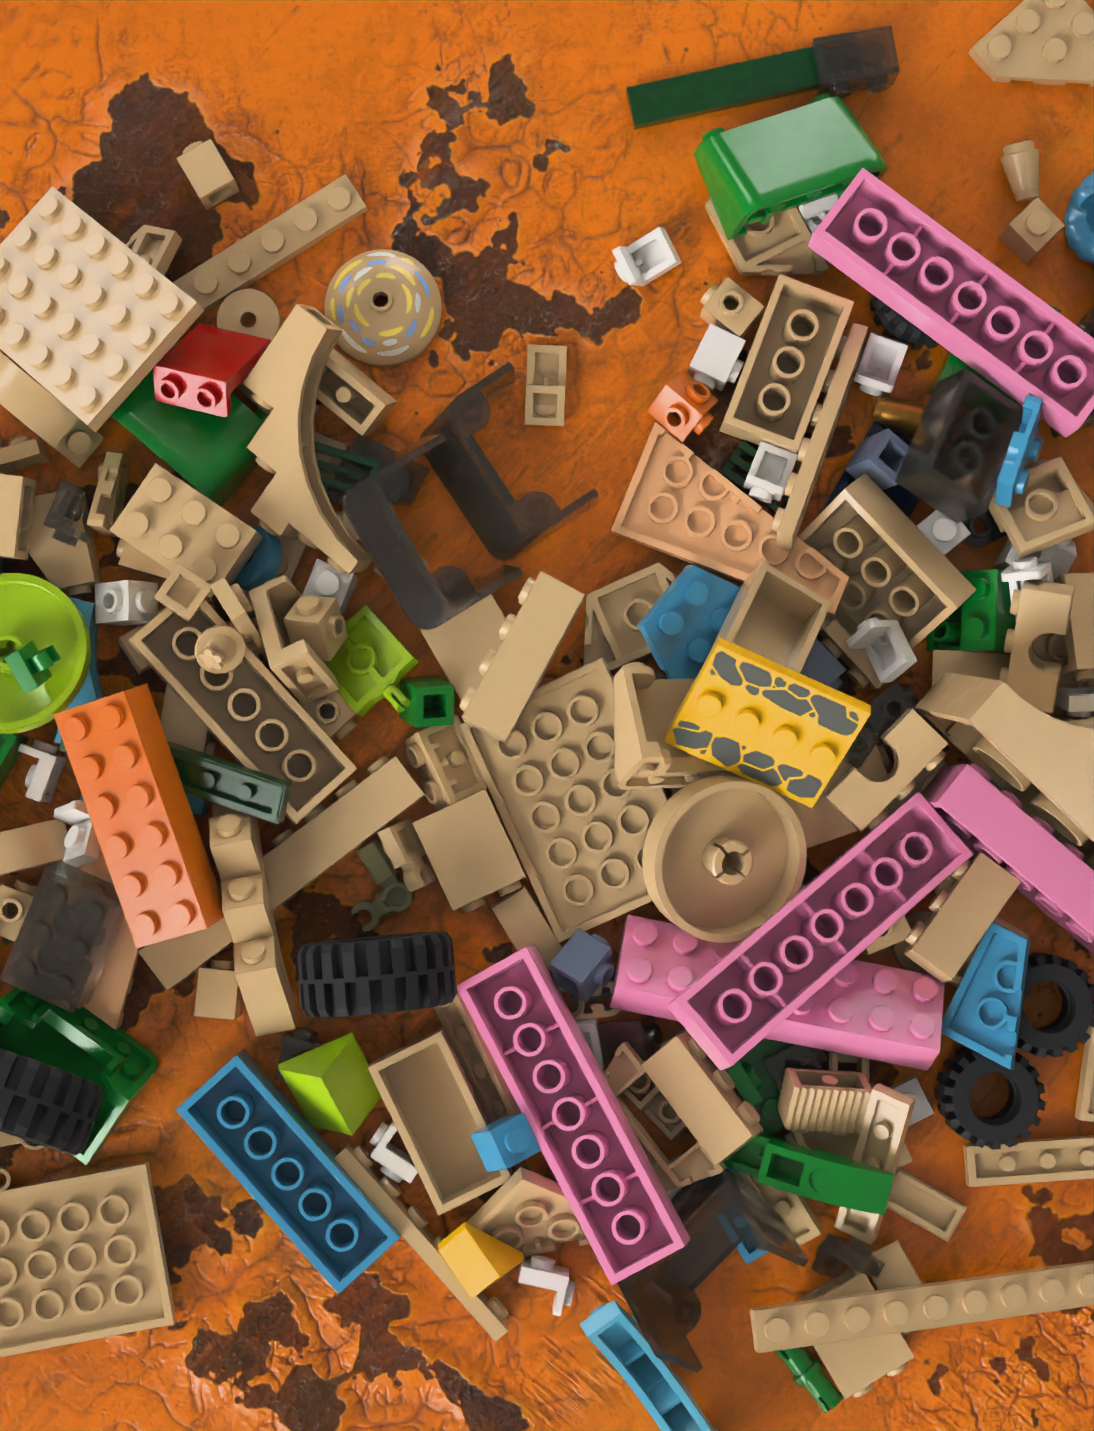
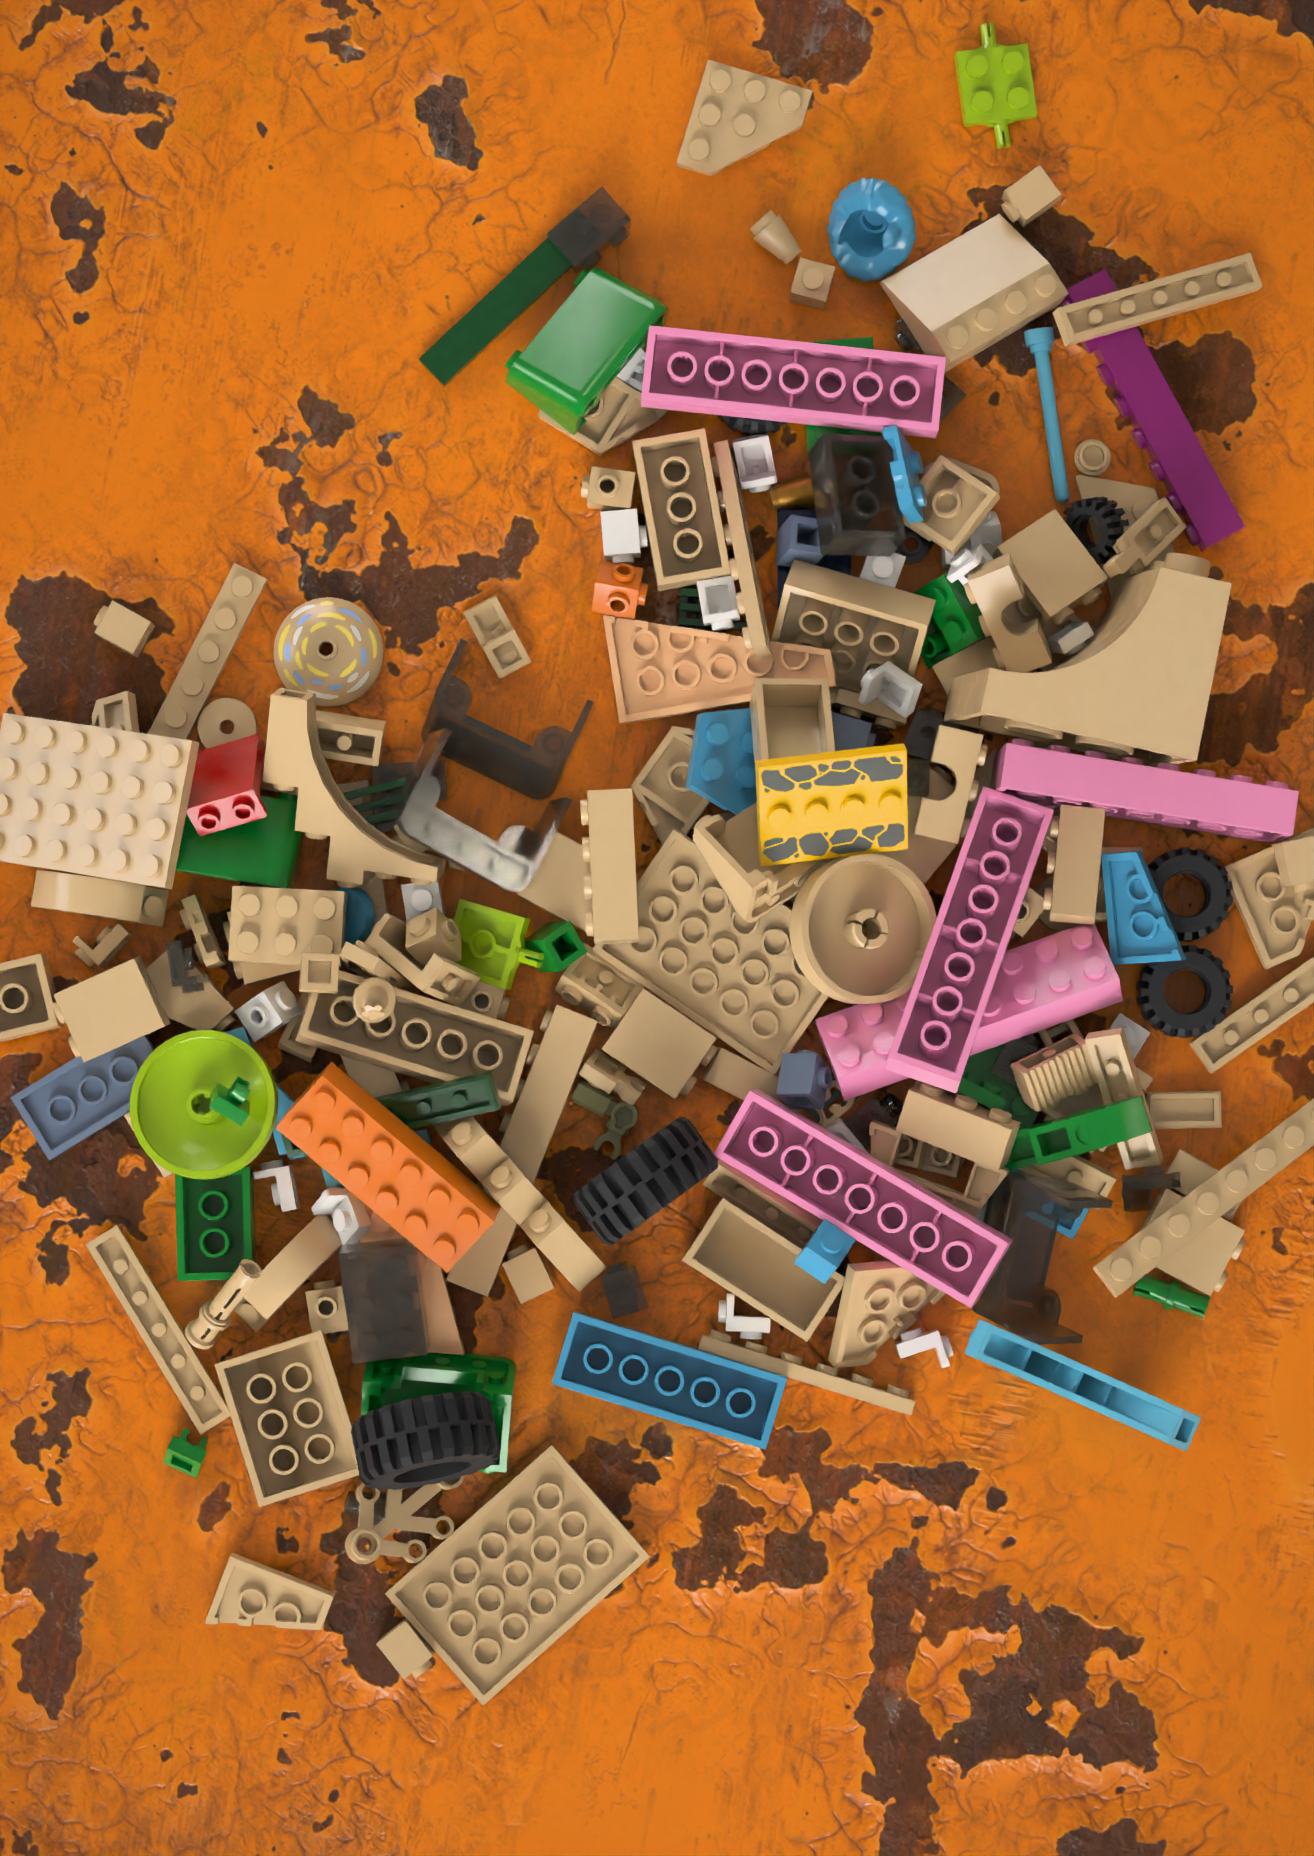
camera: 30 degrees left, 0 degrees up
lime slope [278,1032,382,1135] -> none
yellow slope [437,1222,525,1298] -> none
white bracket [612,227,682,286] -> none

